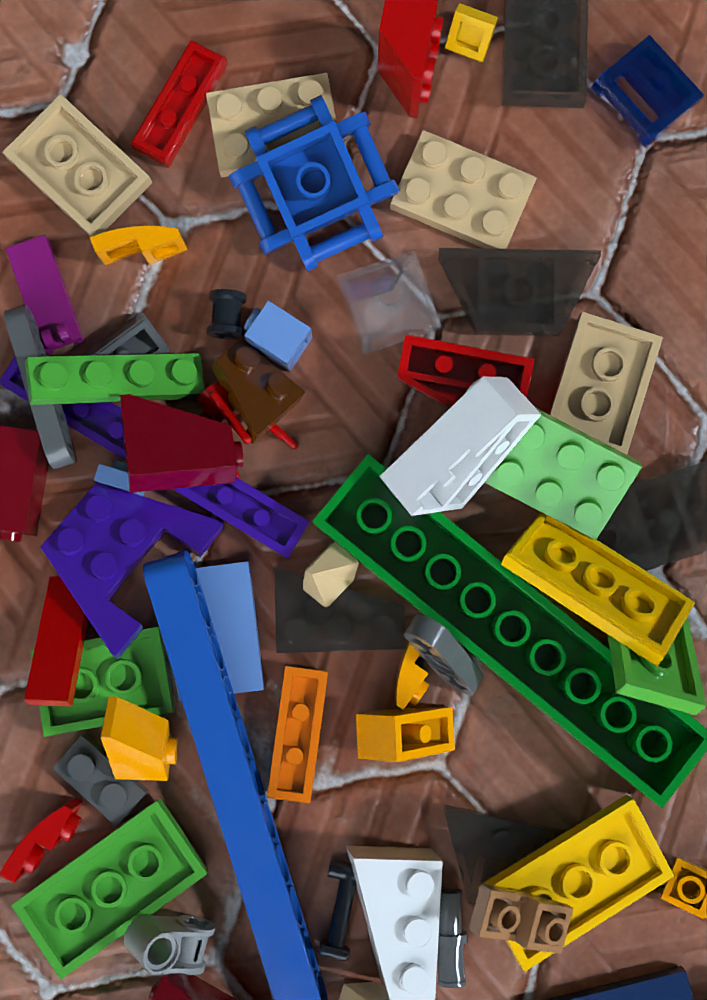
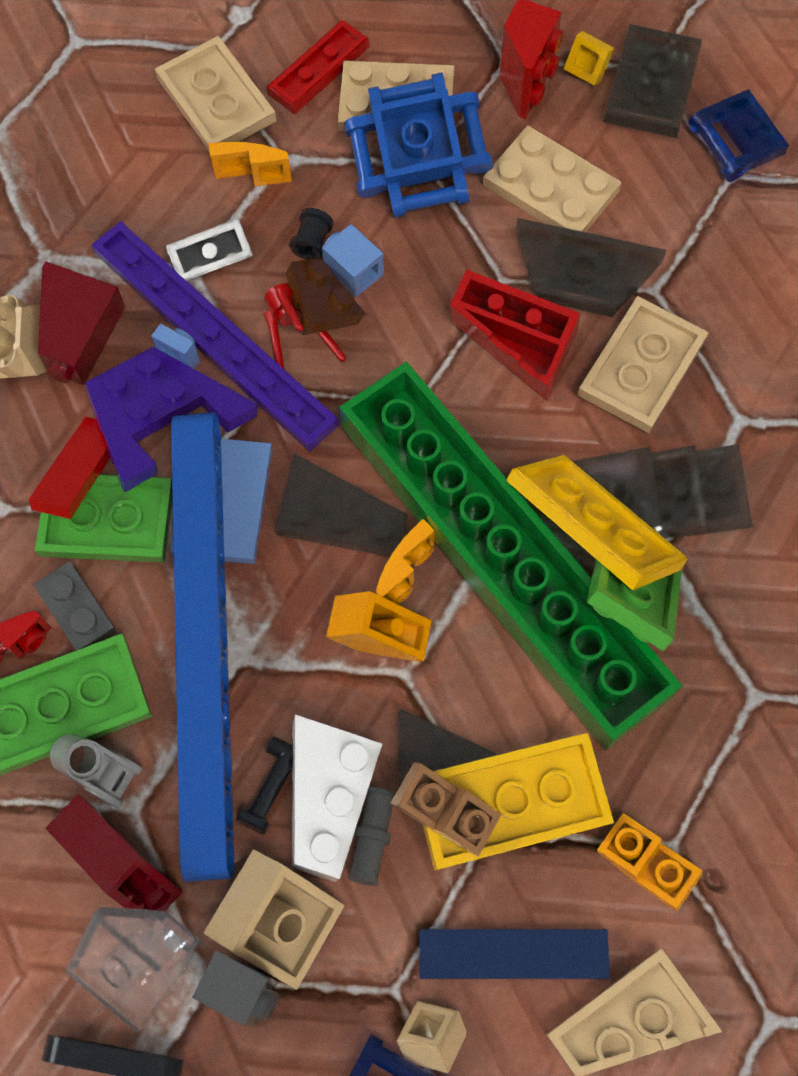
camera: 15 degrees right, 15 degrees down
dark grey beam [4,304,77,469] -> none
magenta hinge [5,234,85,356] -> none
bright green plate [25,353,205,405] -> none
light orange slope [101,696,179,781] -> none
dark red slope [120,394,244,493] -> none
orange plate [267,665,329,804] -> none
tan slope [303,542,359,607] -> none
clear slope [336,250,442,355] -> none
white wedge [380,377,541,516] -> none
dark grey beam [404,614,484,696] -> none
plate [484,408,642,540] -> none

